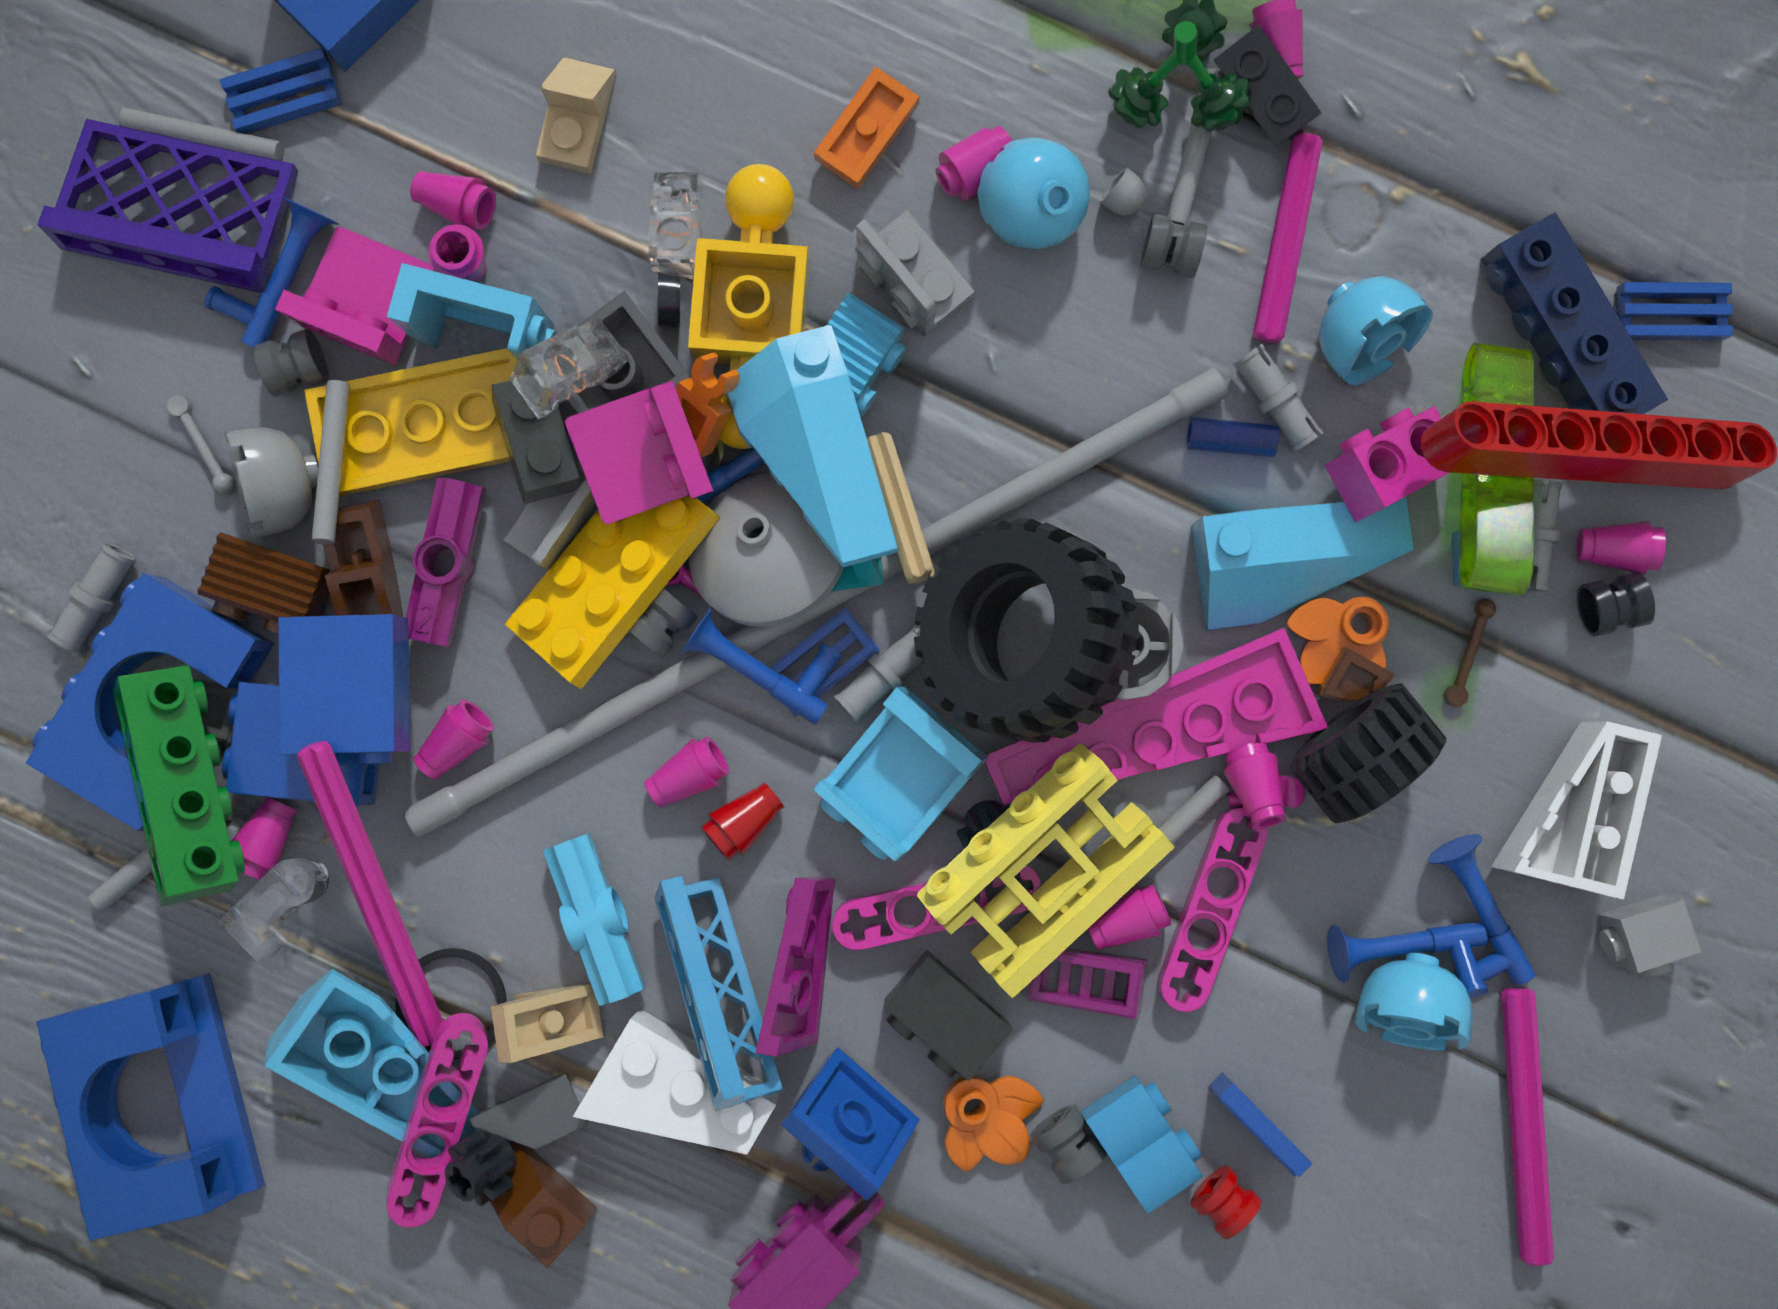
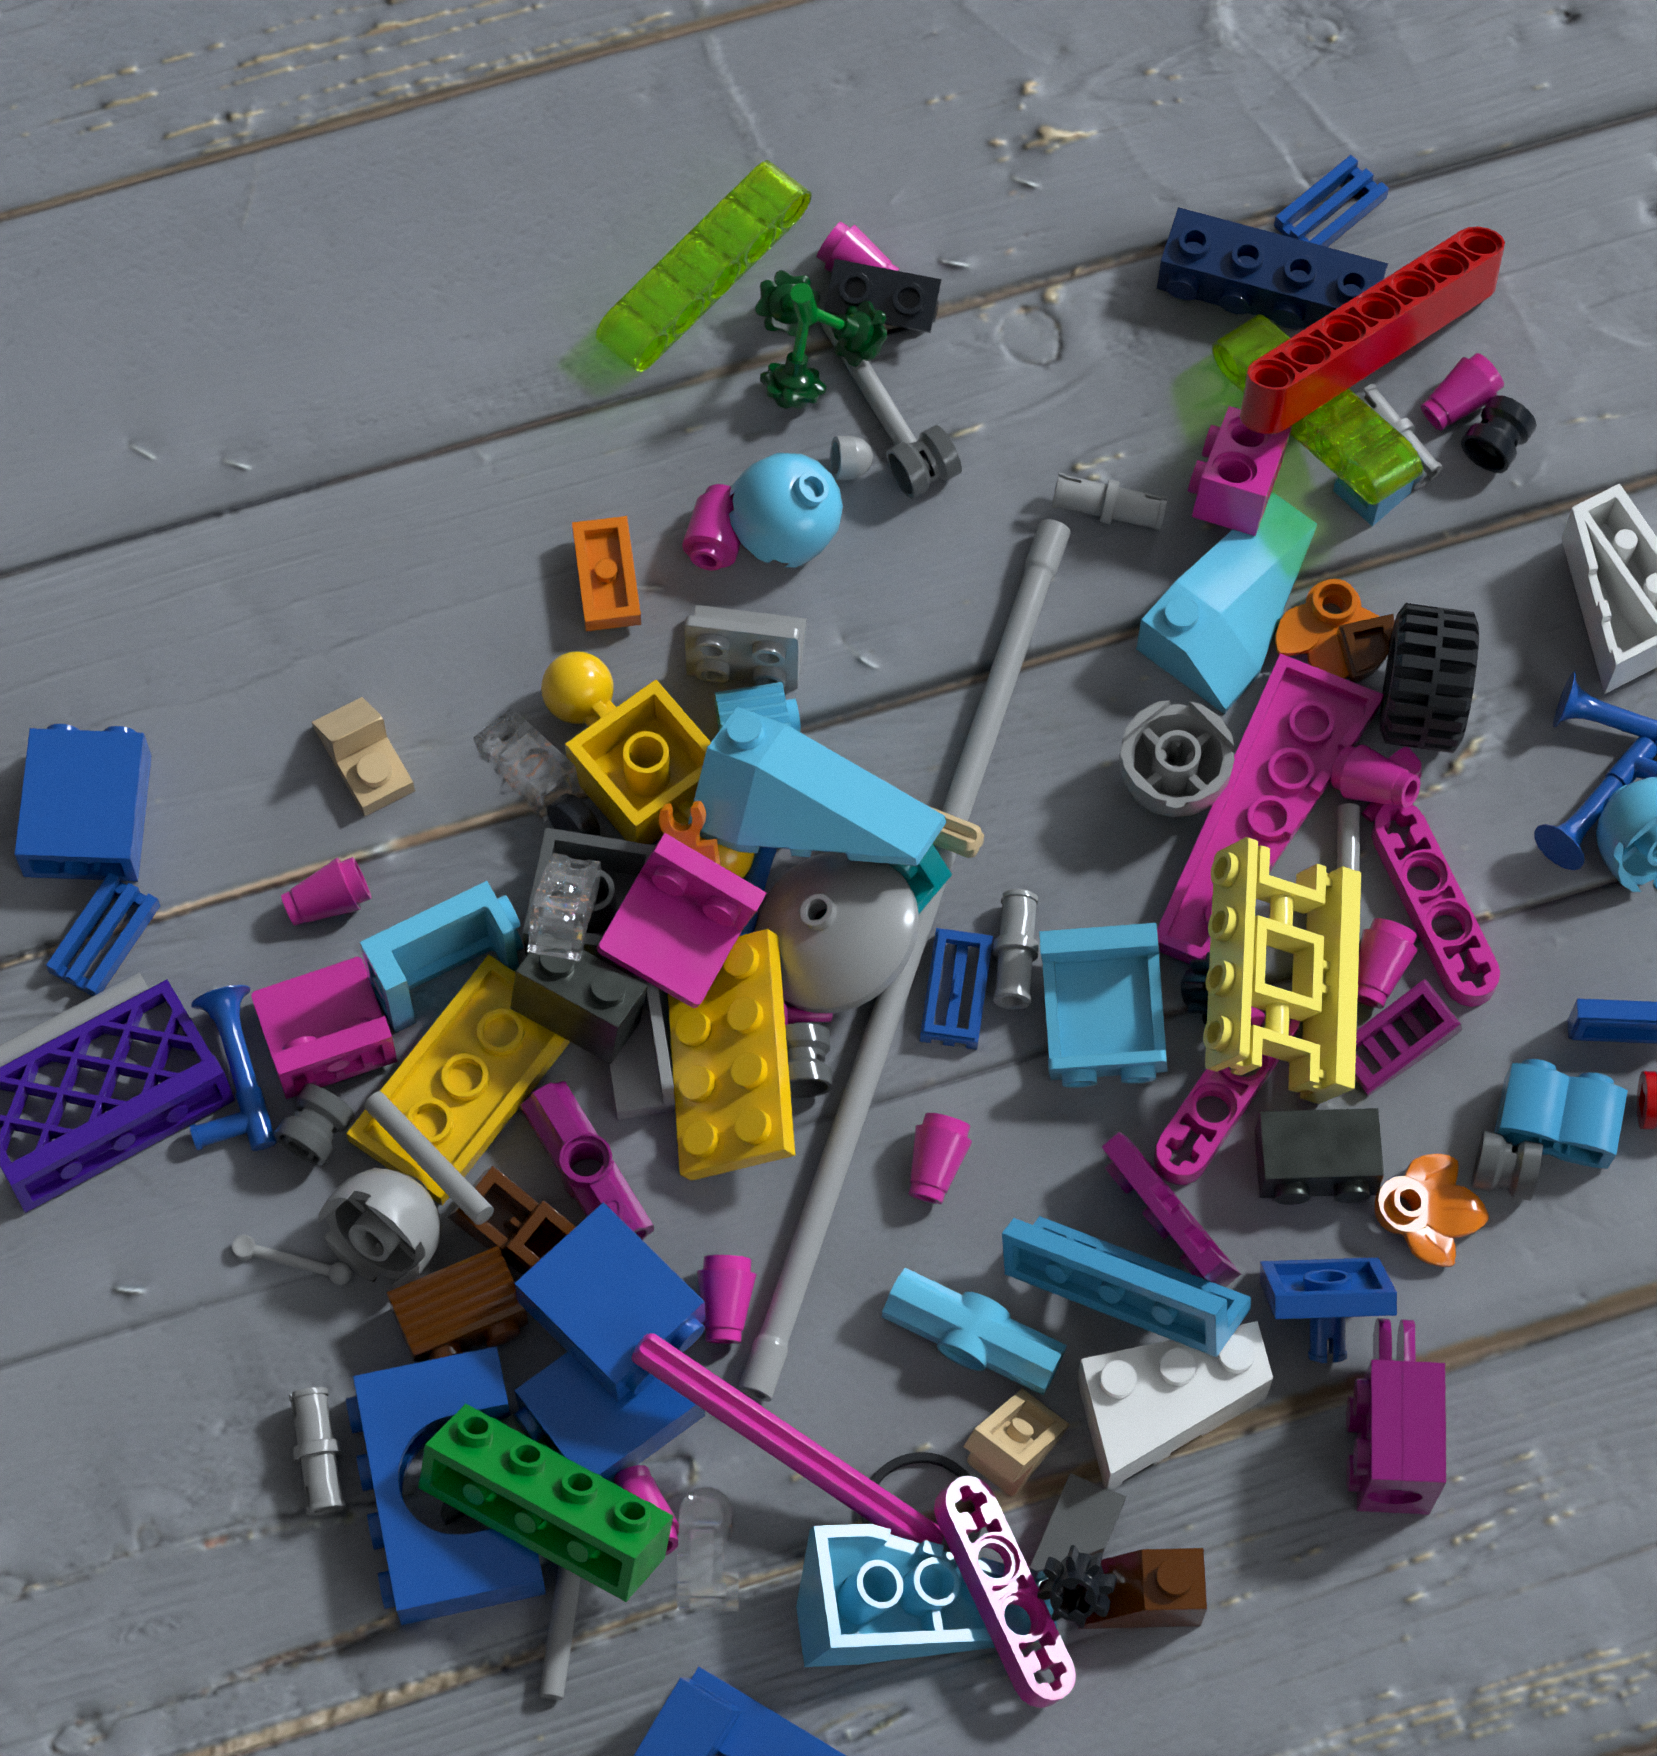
camera: 45 degrees left, 20 degrees down
dark pink cone [429,224,487,283] -> none
blue piece [680,607,842,725] -> none
red cone [701,782,784,861] -> none
black tyre [914,518,1139,743] -> none
clear blue hinge [1186,417,1279,458] -> none
dark pink axle [1253,133,1323,344] -> none
medium azure cylinder [1318,276,1433,386] -> none
reddish brown hinge [1444,598,1496,707] -> none

